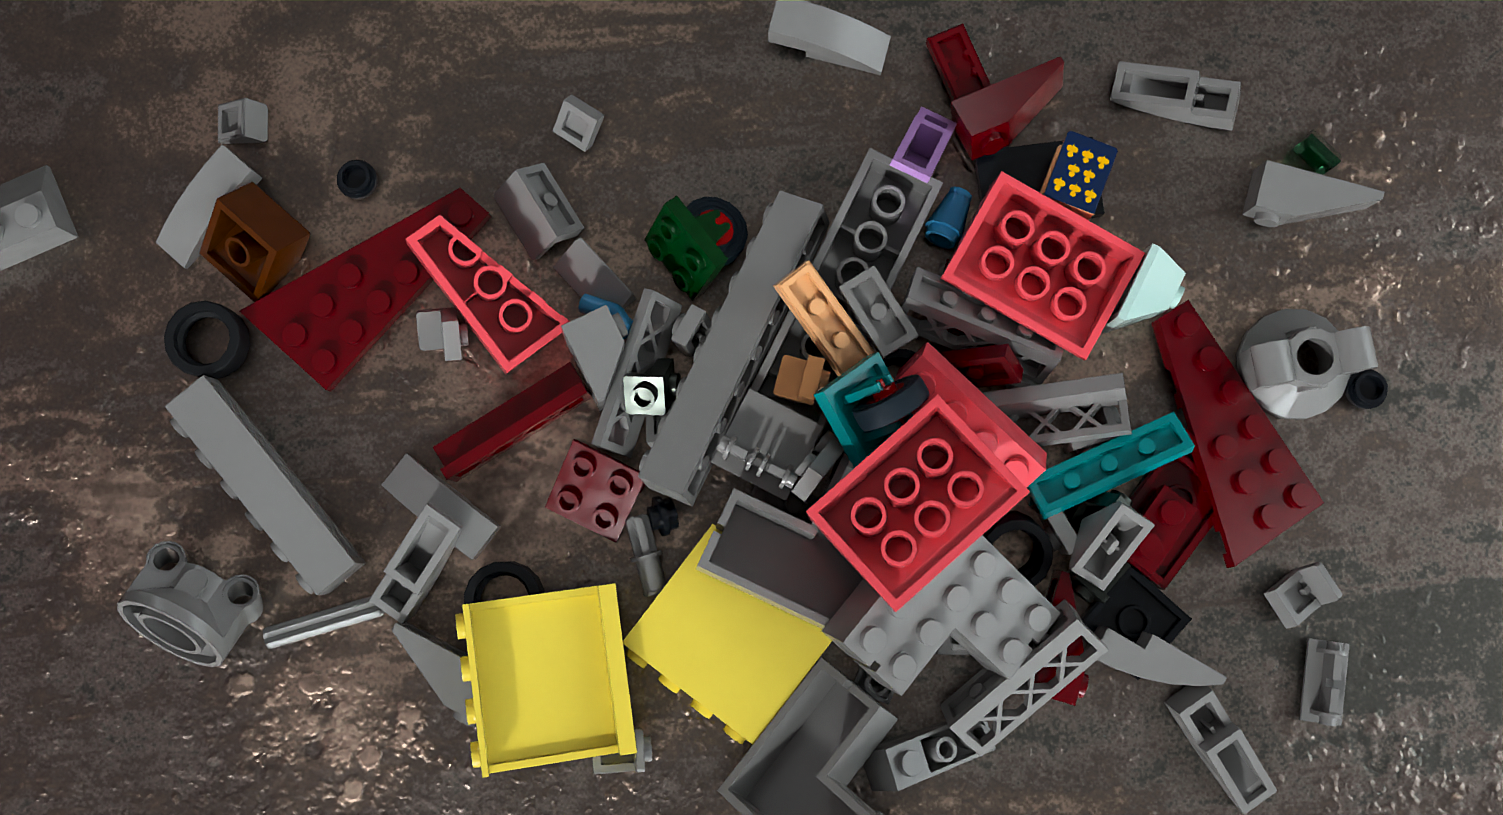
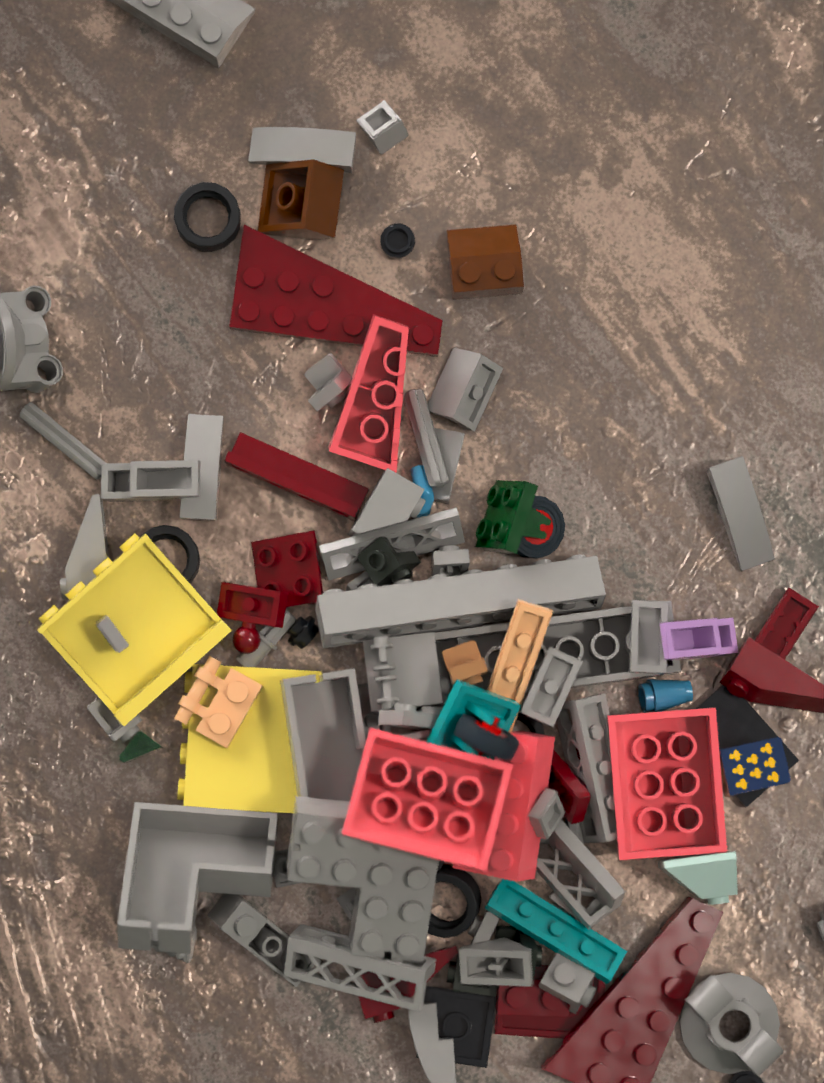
camera: 50 degrees right, 0 degrees up
light grey brick [165,375,366,595] -> none
light grey plate [553,94,605,152] -> none
none -> light grey tile [95,615,129,653]
none -> clear green slope [119,731,164,763]
none -> light nougat plate [174,656,263,748]
none -> dark red plate [217,582,288,654]
none -> light grey axle [404,389,449,488]
none -> reddish brown slope [447,224,524,300]
none -> light grey tile [528,788,565,840]
none -> light grey bracket [539,953,597,1014]
none -> light grey tile [629,600,668,674]

